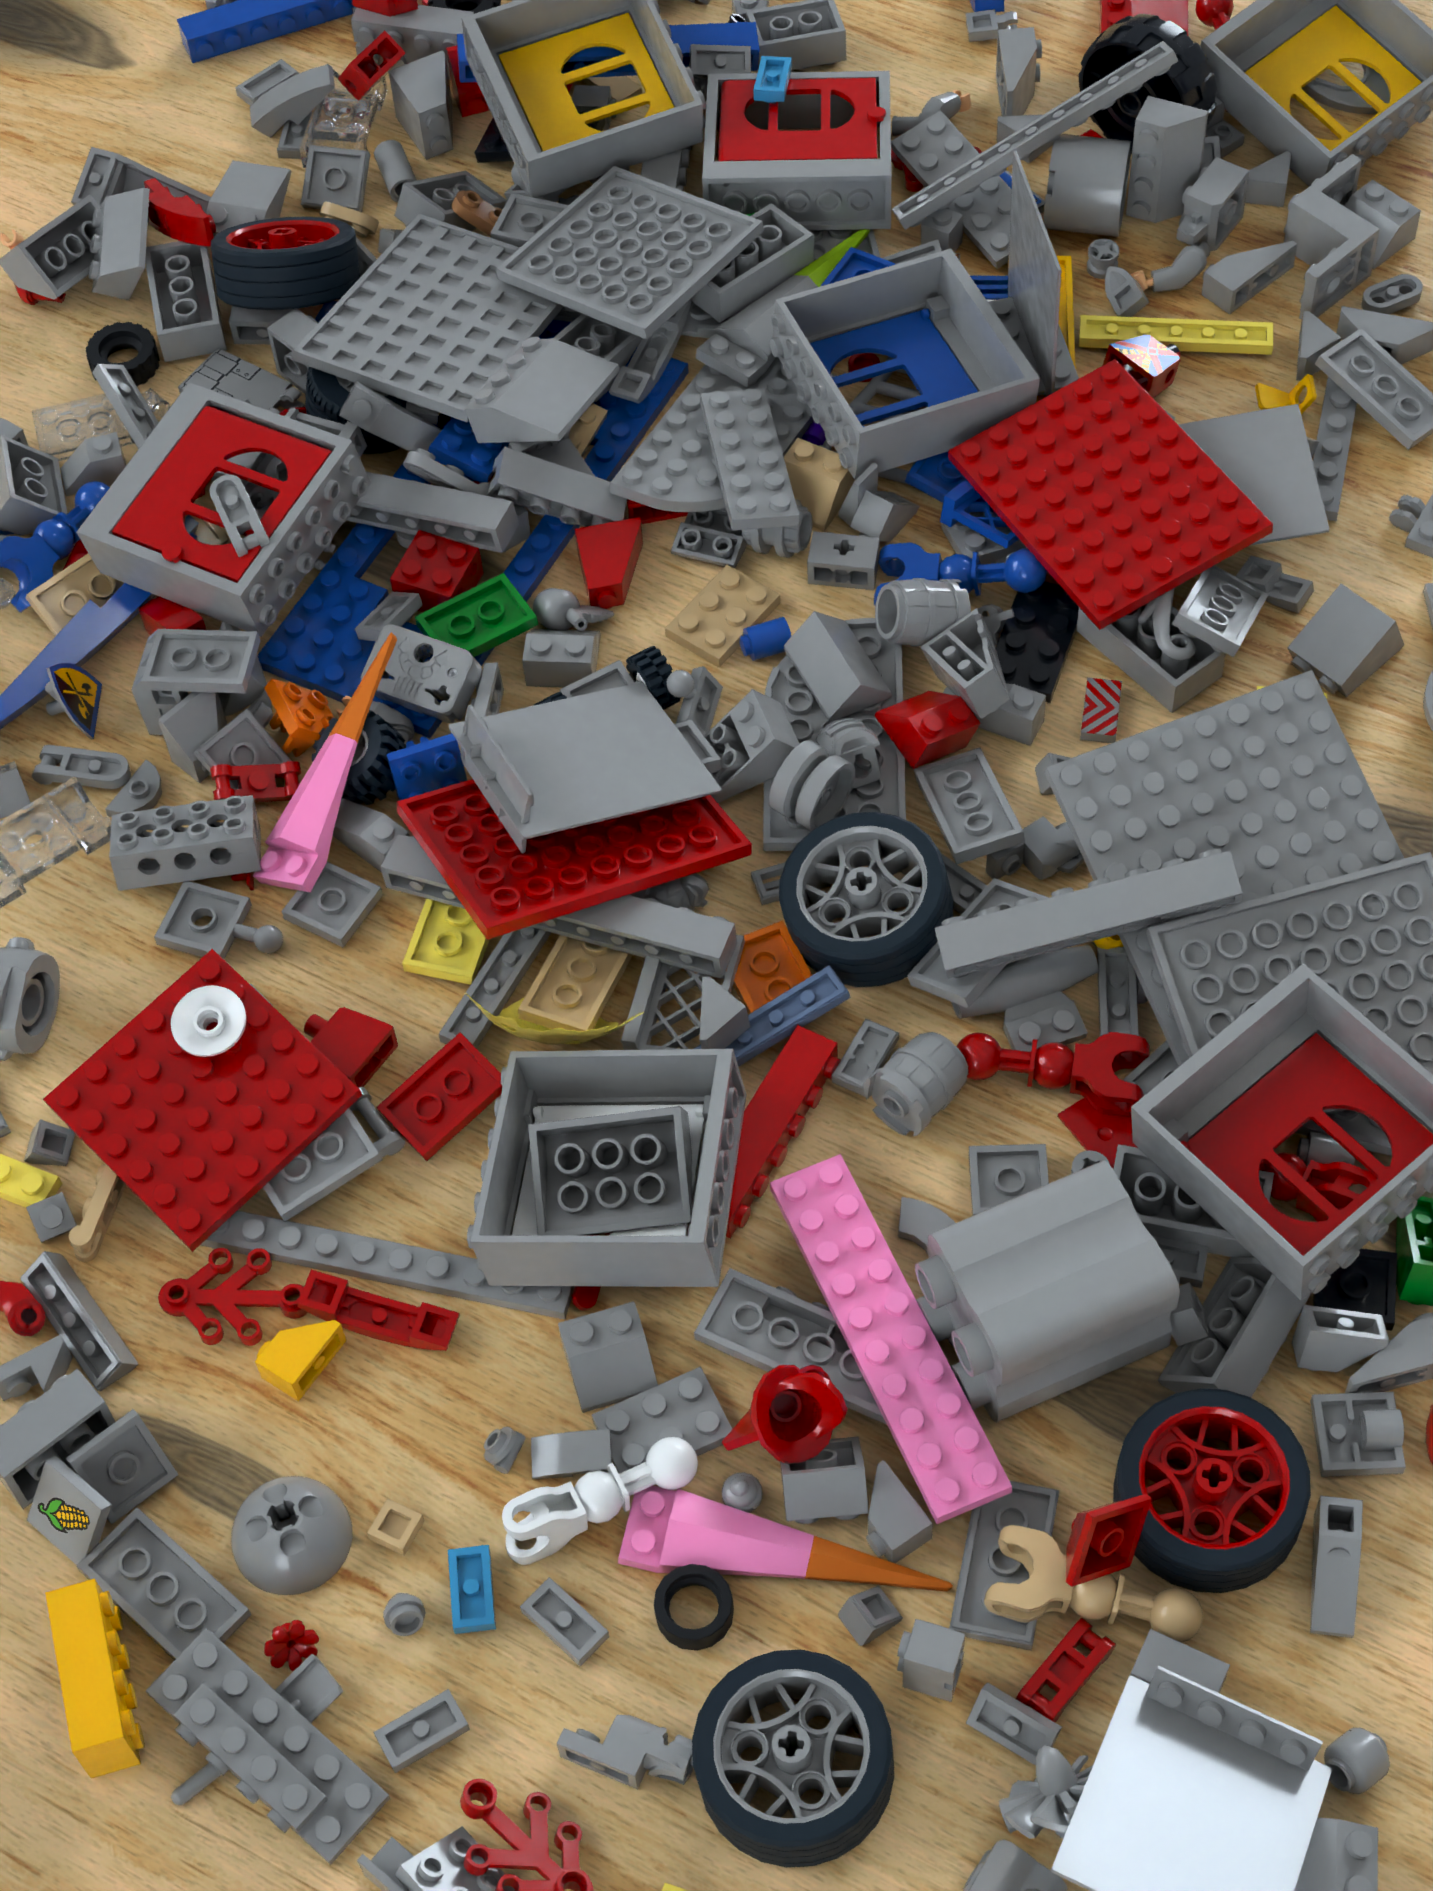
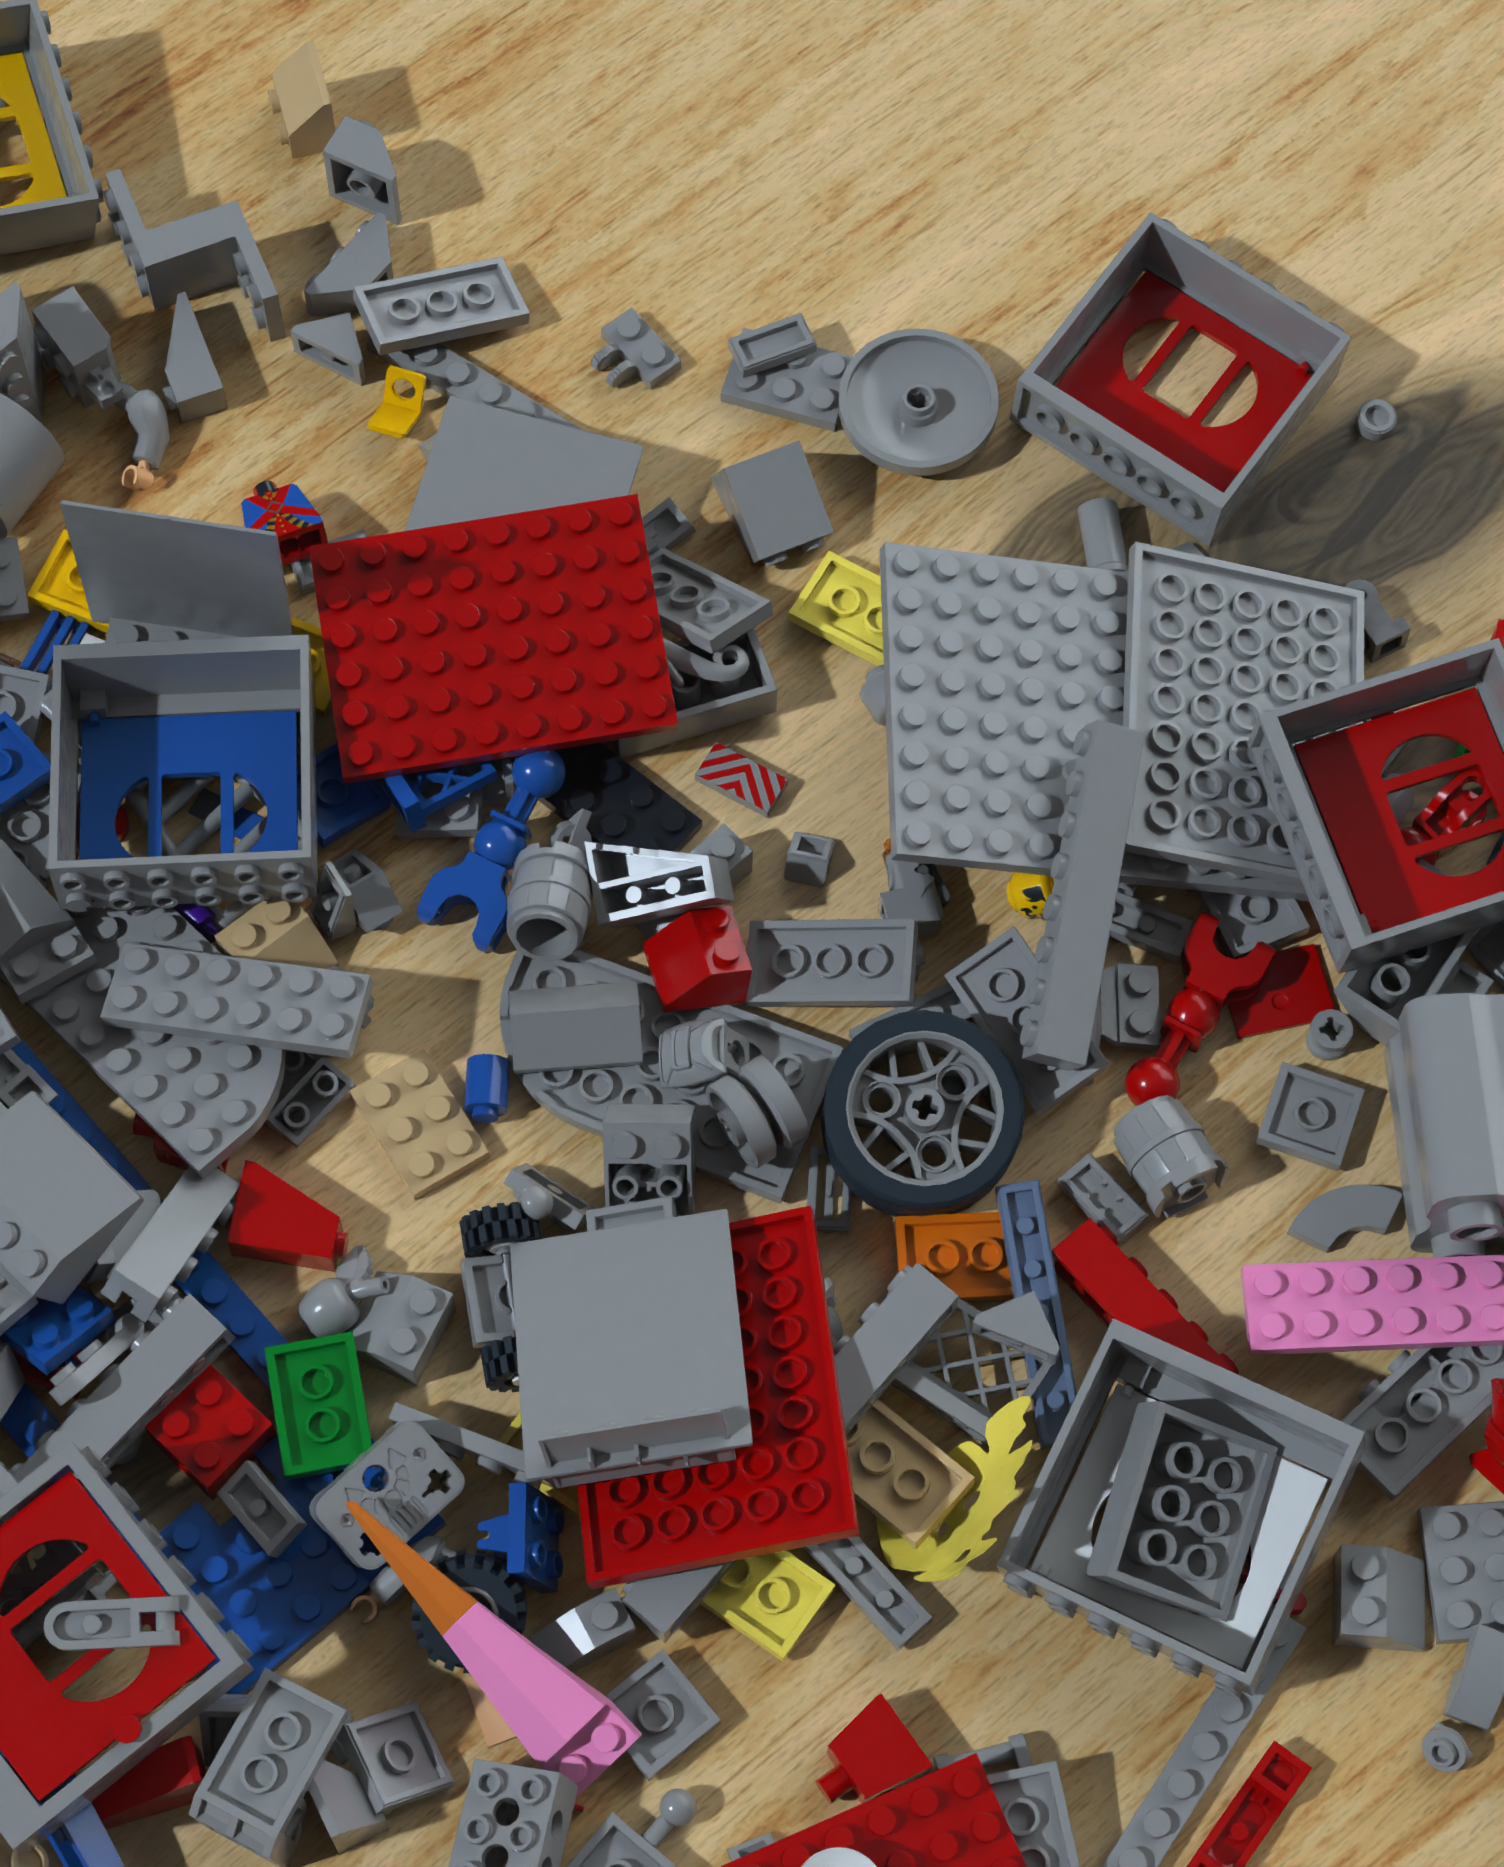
camera: 75 degrees left, 10 degrees up
red plate [210,761,301,803] -> none
orange plate [264,678,335,757] -> none
red plate [376,1032,502,1162] -> none
light grey brick [807,531,880,590] -> none
light yellow plate [1079,315,1273,355] -> none
light grey wheel [1087,239,1120,279] -> none
light grey plate [1105,266,1150,317] -> none
light grey slope [1245,150,1291,207] -> none
light grey slope [1344,179,1421,270] -> none
light grey plate [1361,274,1423,314] -> none

